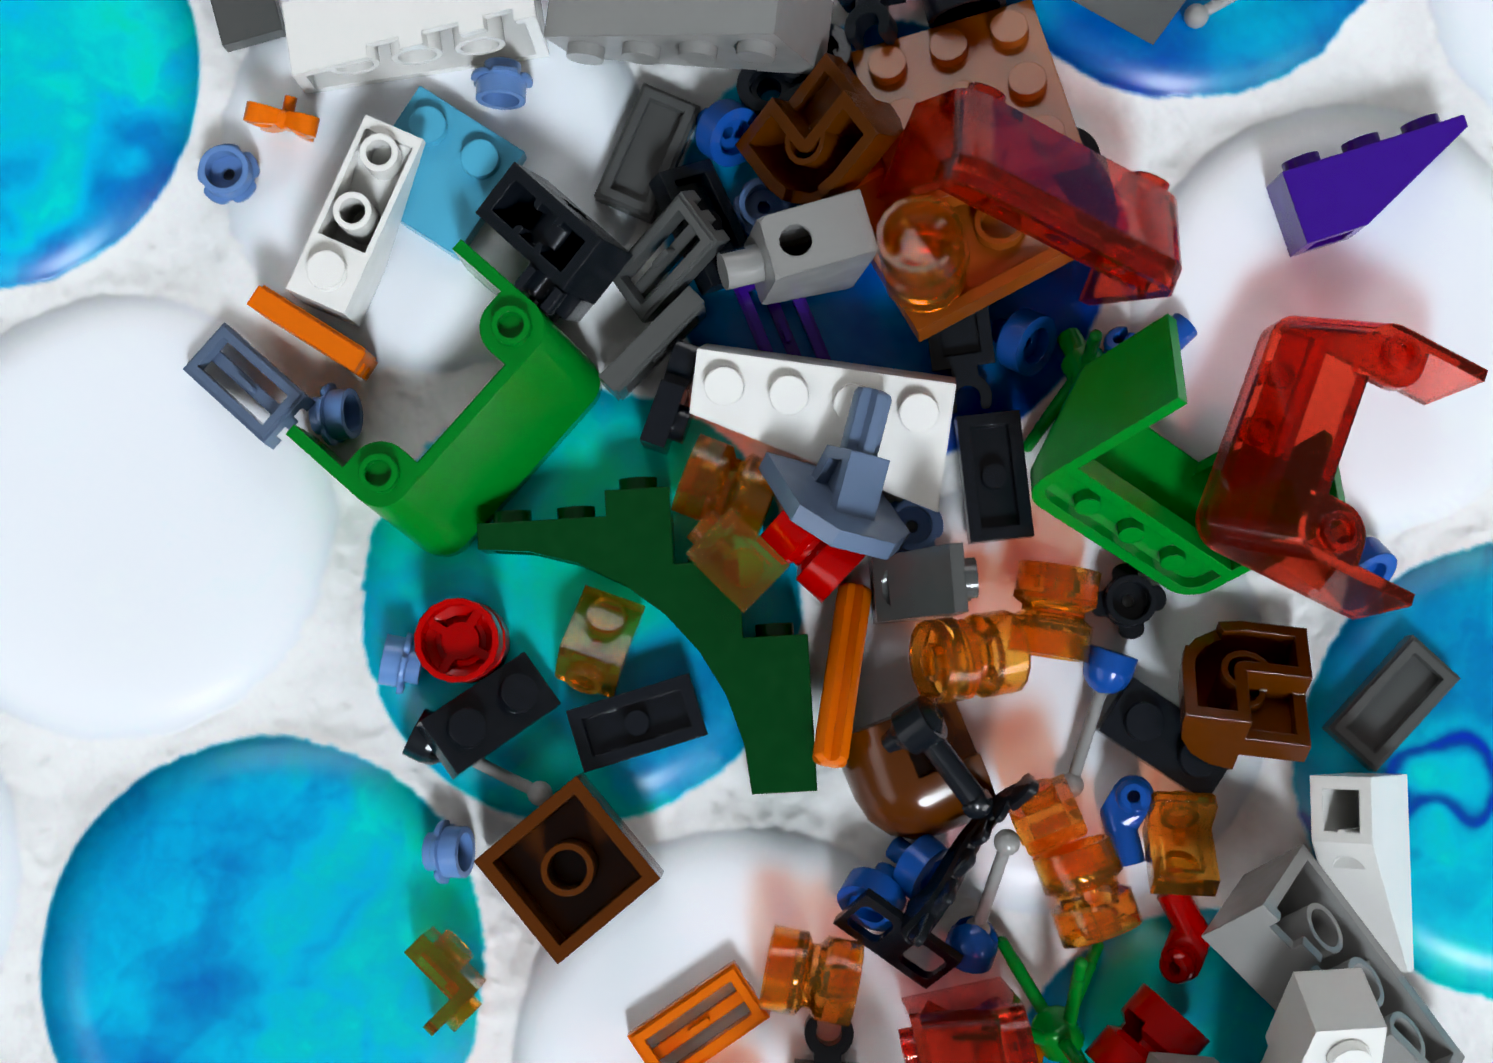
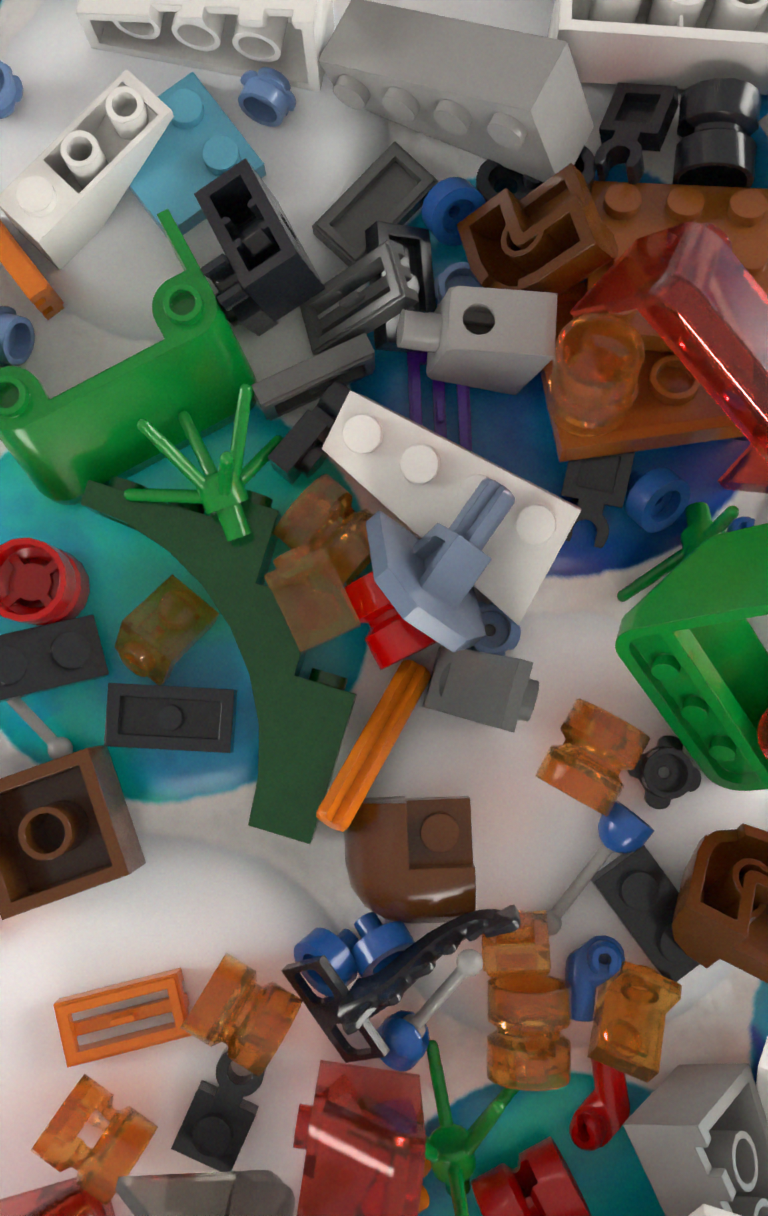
camera: 15 degrees right, 0 degrees up
orange piece [243,95,320,142] -> none
black piece [881,695,994,819] -> none
clear orange wheel [909,610,1031,705] -> none
black plate [954,410,1034,544] -> none
none -> green plant [123,383,283,542]

